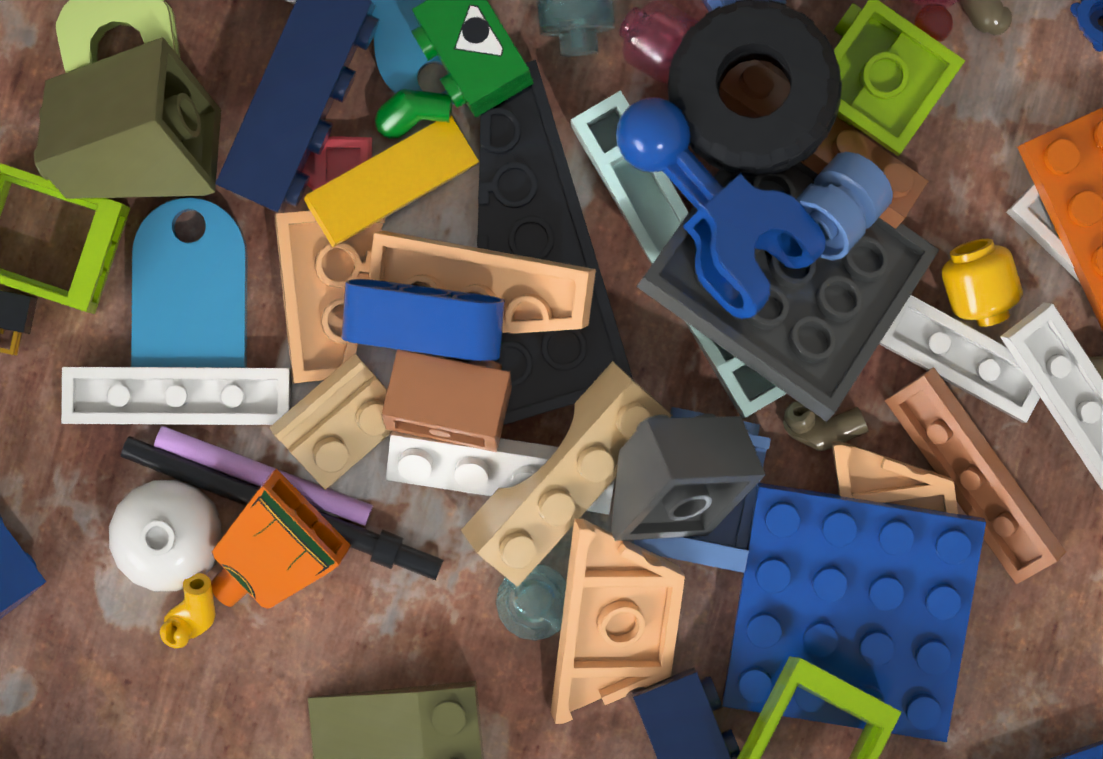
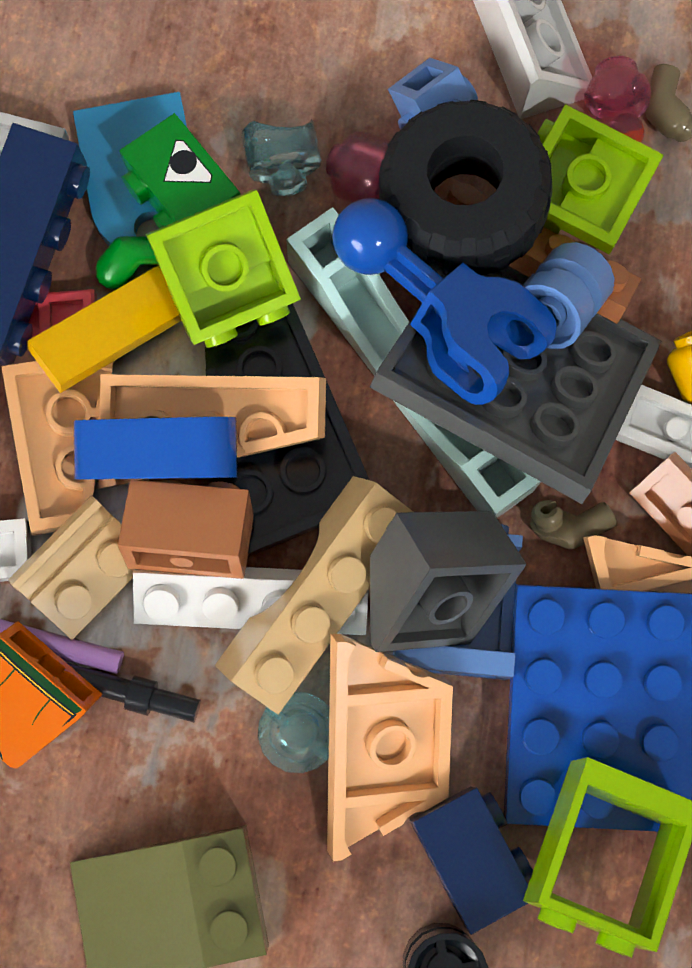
camera: 10 degrees left, 10 degrees down
none -> lime plate [146,189,301,348]

